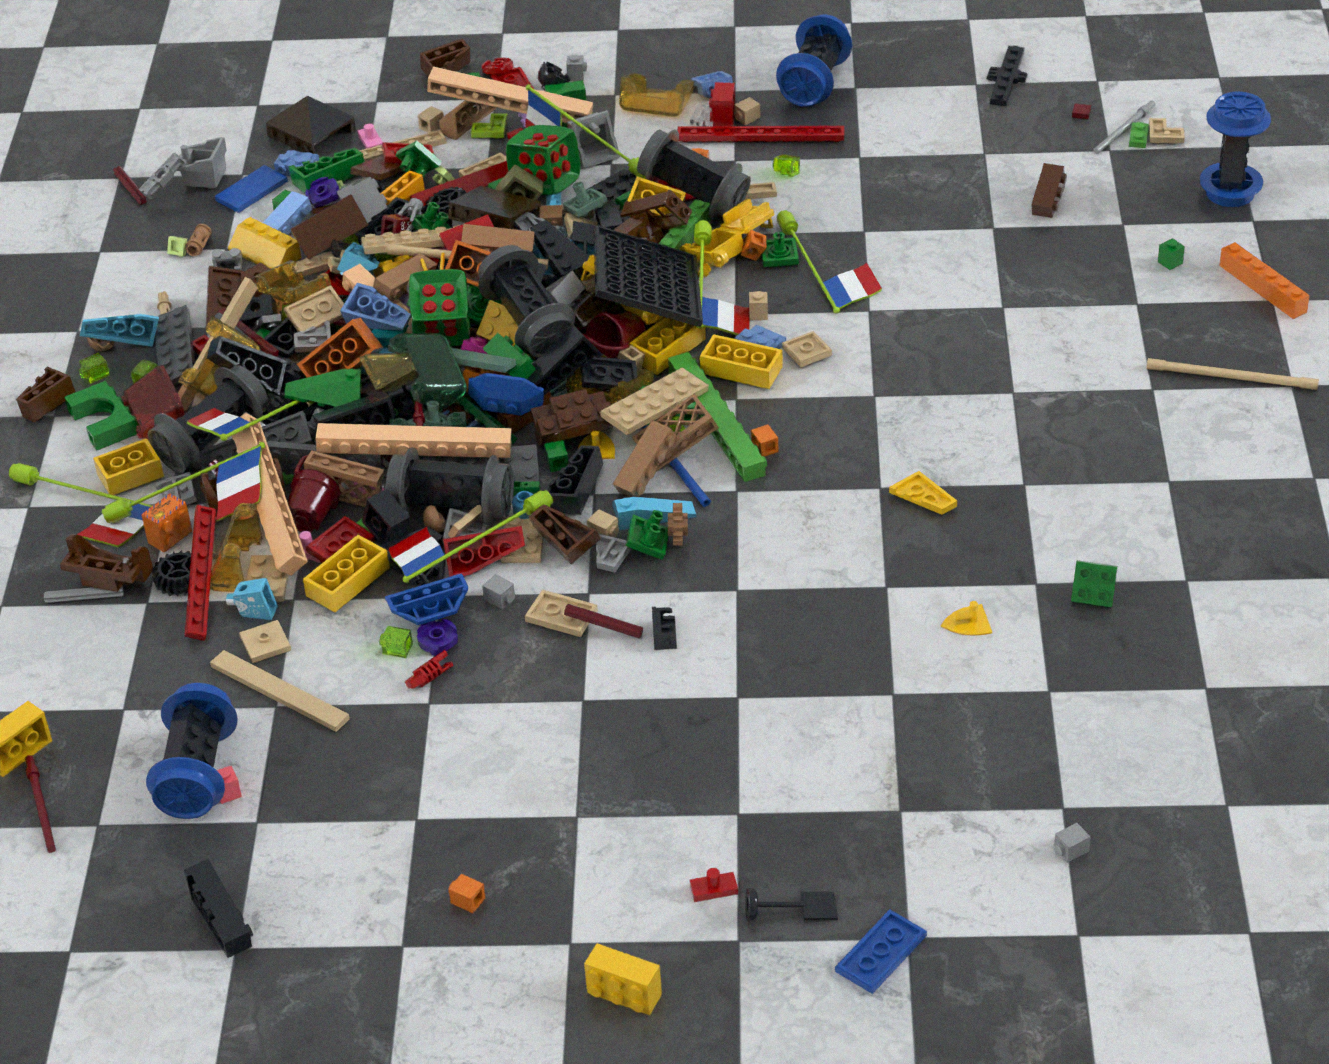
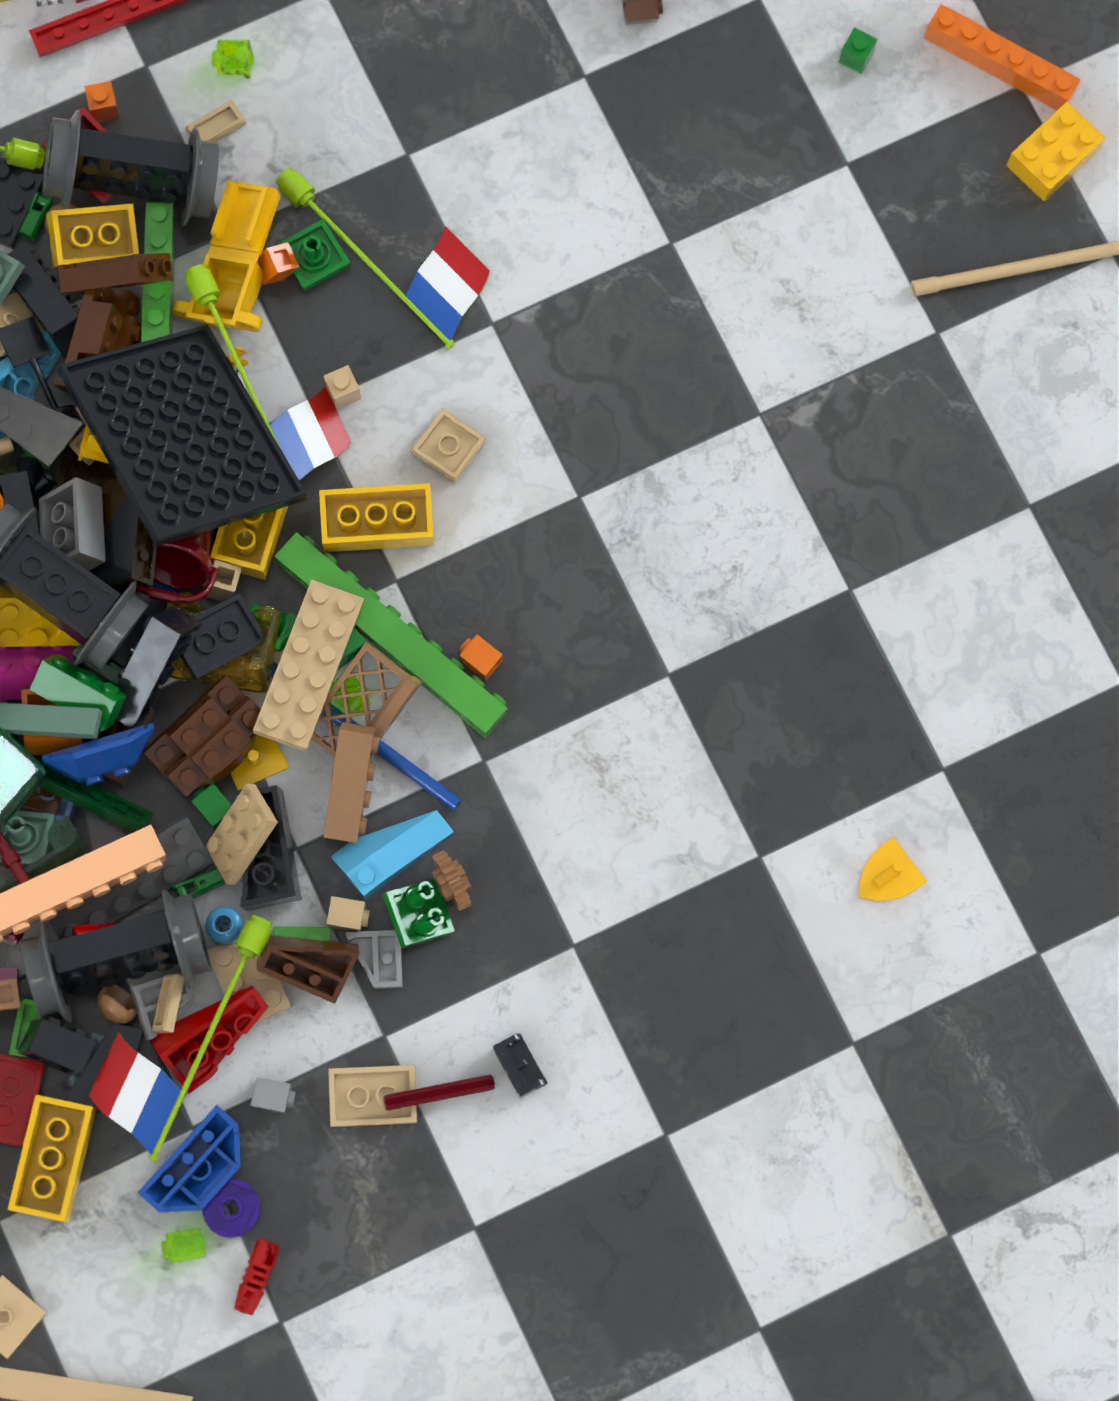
camera: 35 degrees left, 35 degrees up
medium blue plate [735,325,786,349] -> none
yellow wing [889,471,957,515] -> none
green plate [1071,560,1118,607] -> none
none -> tan plate [205,783,278,885]
none -> yellow brick [1006,102,1105,202]

